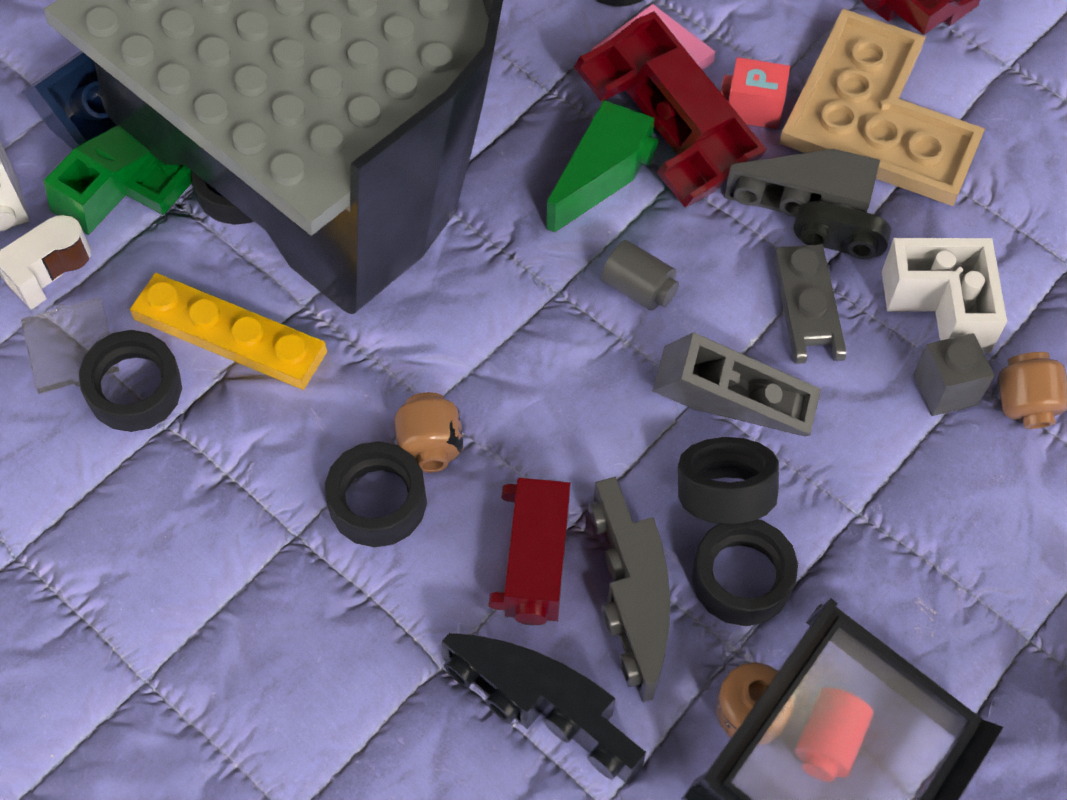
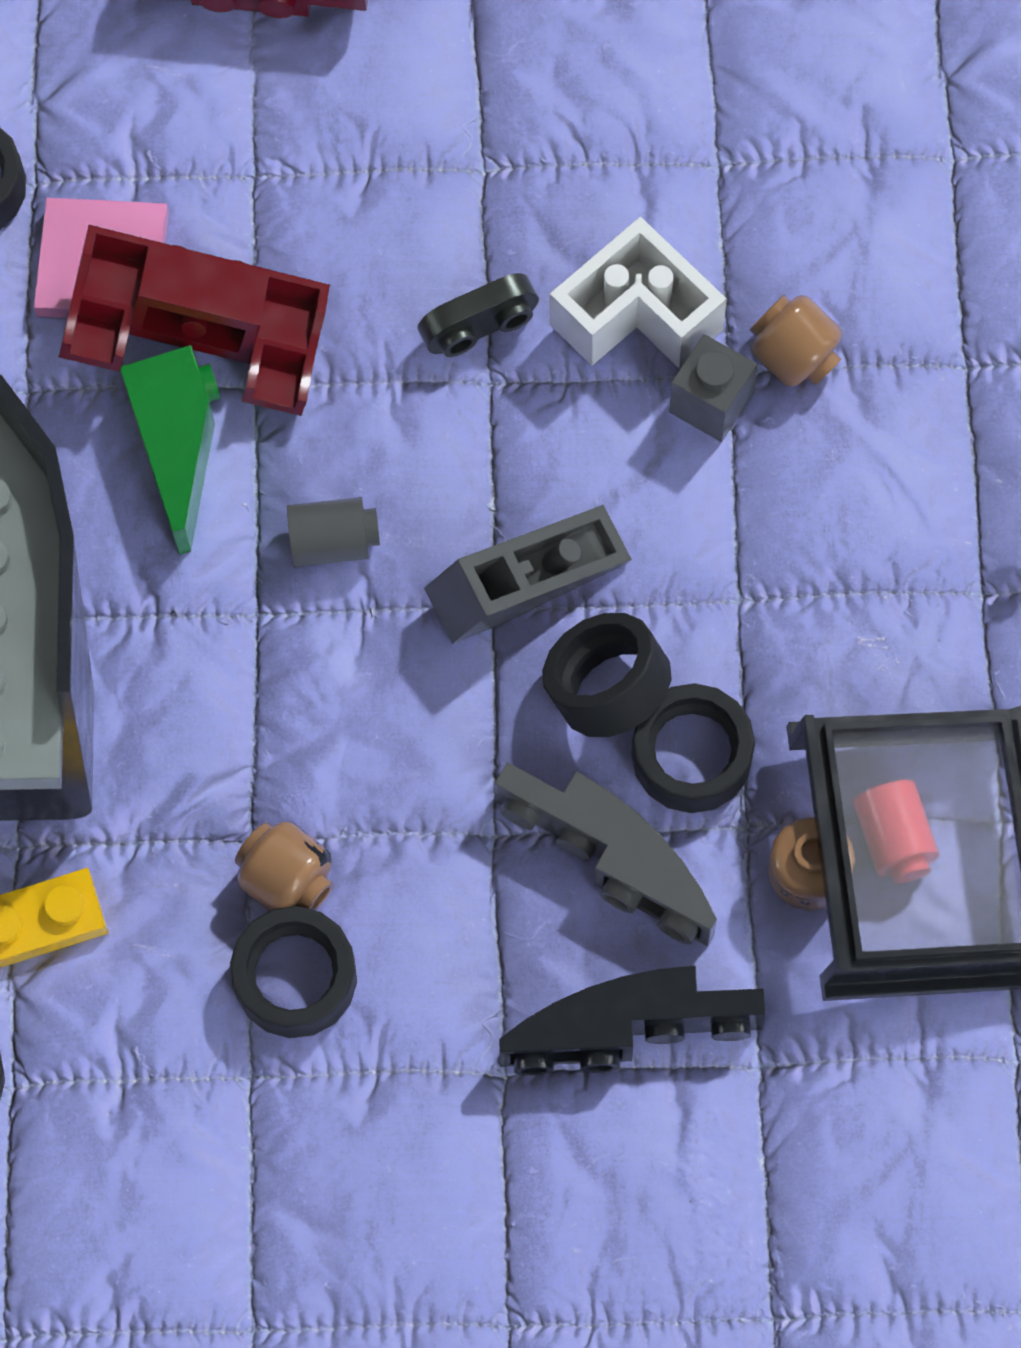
camera: 40 degrees left, 10 degrees up
dark red brick [488,478,571,626] -> none
coral brick [721,57,790,129] -> none
dark grey slope [724,149,880,217] -> none
dark grey hinge [773,244,846,364] -> none
tan plate [779,9,985,206] -> none

